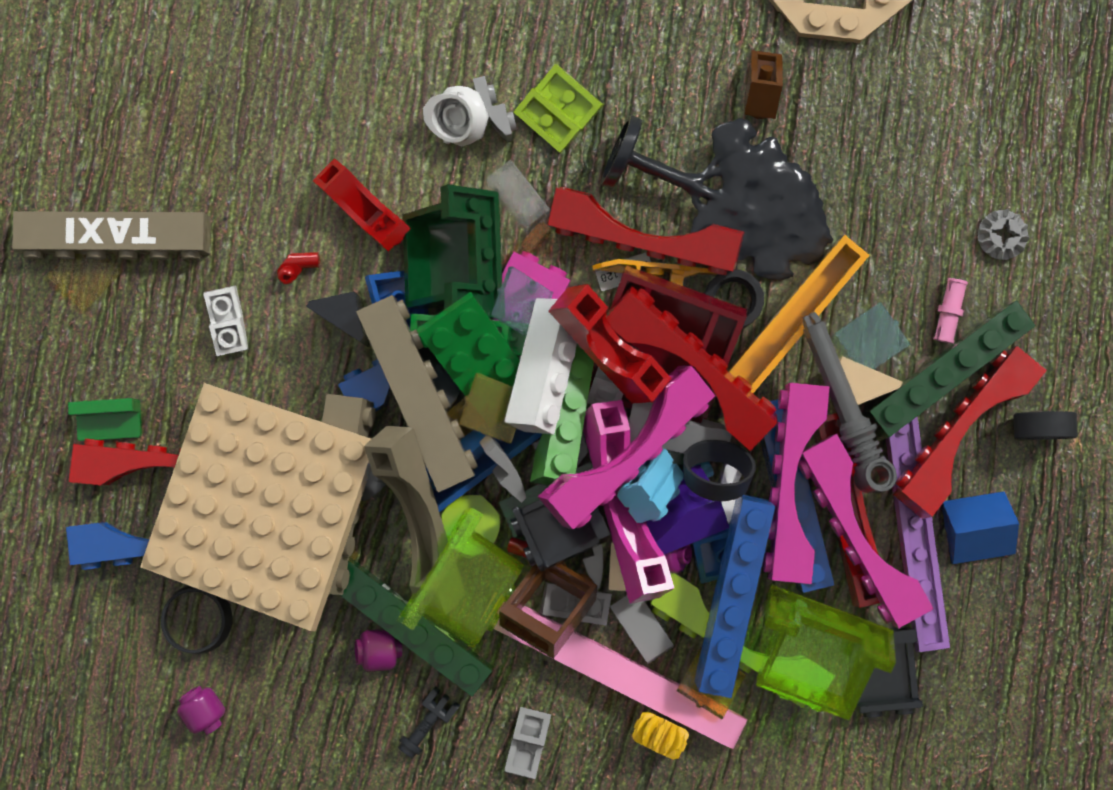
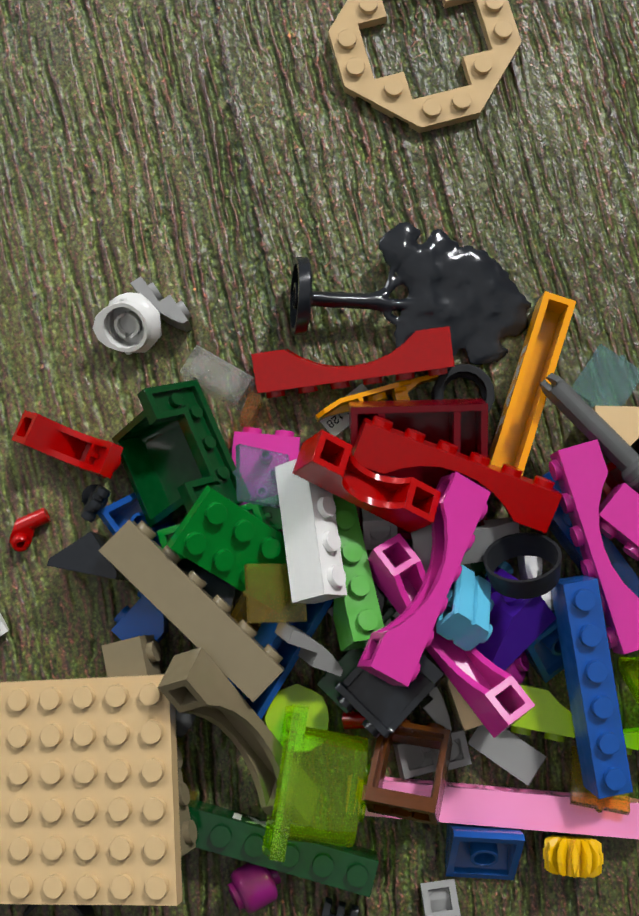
camera: 25 degrees left, 5 degrees down
lime slope [514,64,604,153] -> none
reddish brown slope [744,50,783,119] -> none
none -> black hinge [80,484,111,523]
none -> blue slope [445,823,525,880]

